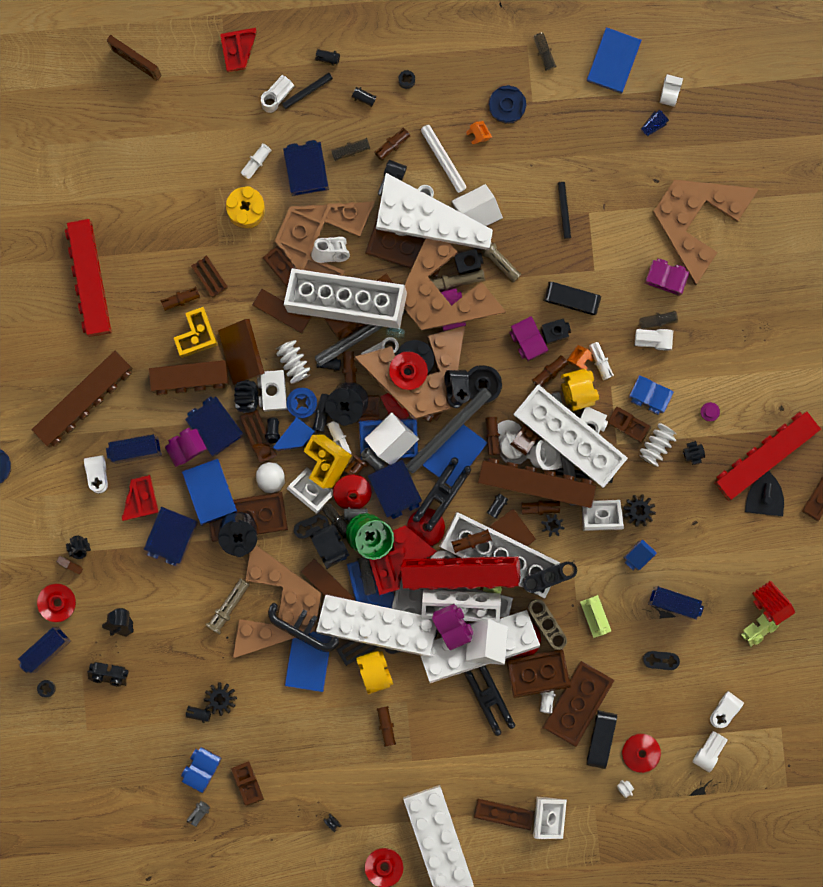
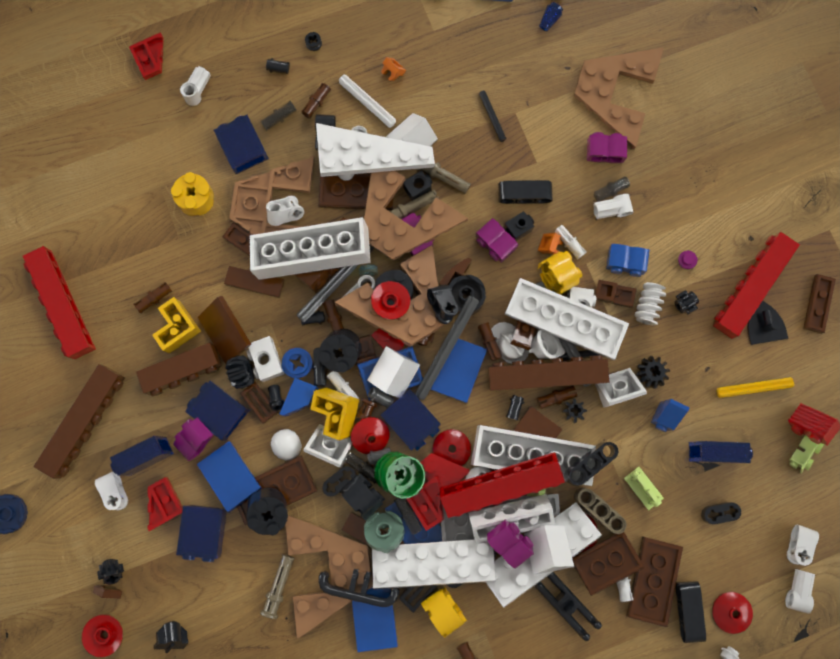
camera: 15 degrees left, 5 degrees down
reddish brown tile [107,35,162,81] -> none
reddish brown tile [191,255,228,298] -> none
white axle [241,143,272,179] -> none
reddish brown tile [252,443,277,463] -> none
white piece [276,340,310,384] -> none
black bar [281,73,333,110] -> none
black pin [315,49,340,66] -> none
black piece [413,457,471,531] -> none
reddish brown pin [451,529,492,553] -> none
dark blue tile [489,85,526,124] -> none
reddish brown pin [532,355,568,387] -> none
none -> sand green plate [364,511,405,553]
none -> reddish brown slope [439,258,472,286]
none -> yellow axle [716,377,794,398]

